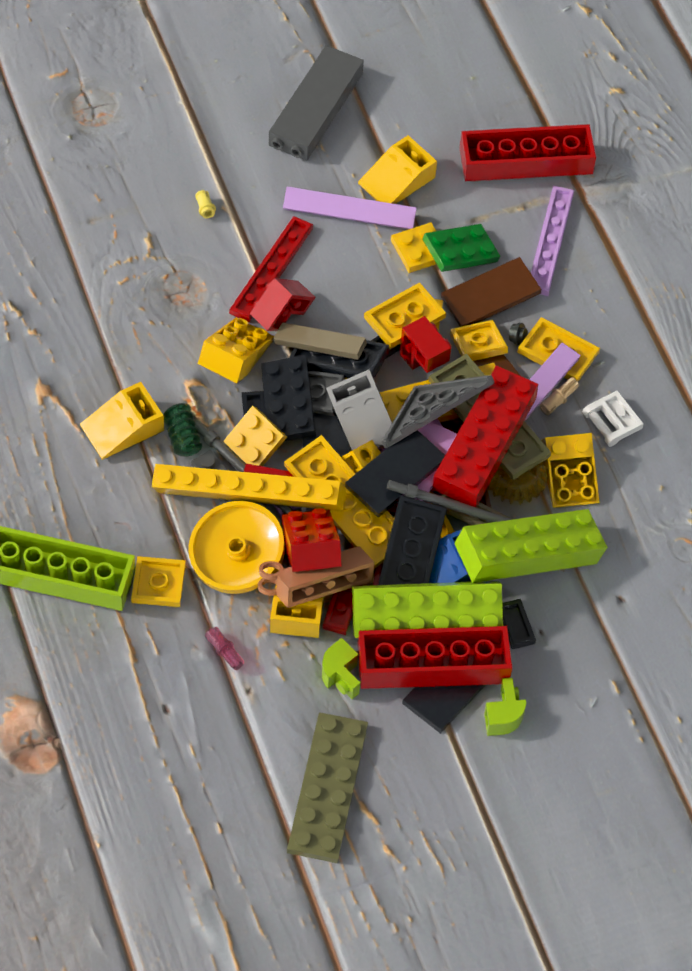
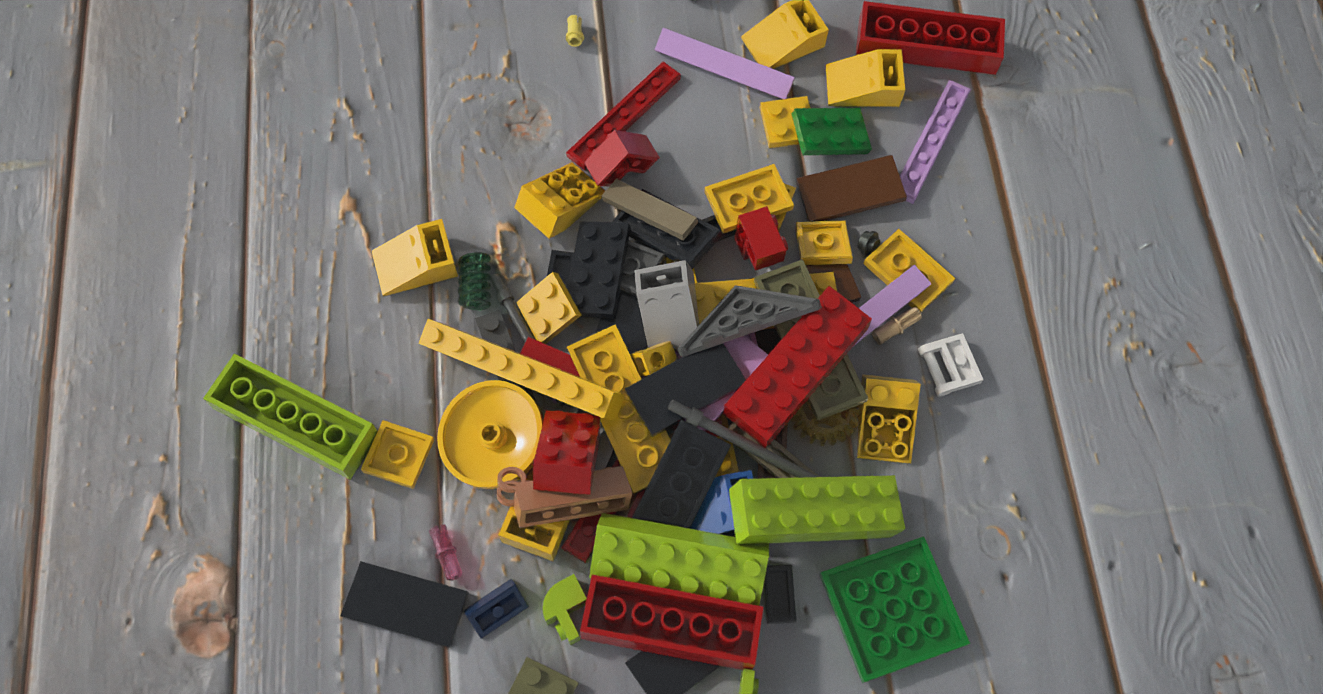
camera: 15 degrees right, 10 degrees up
none -> black tile [340,561,469,648]
none -> dark blue slope [464,579,529,639]
none -> green plate [819,536,970,683]
none -> yellow slope [825,49,905,107]

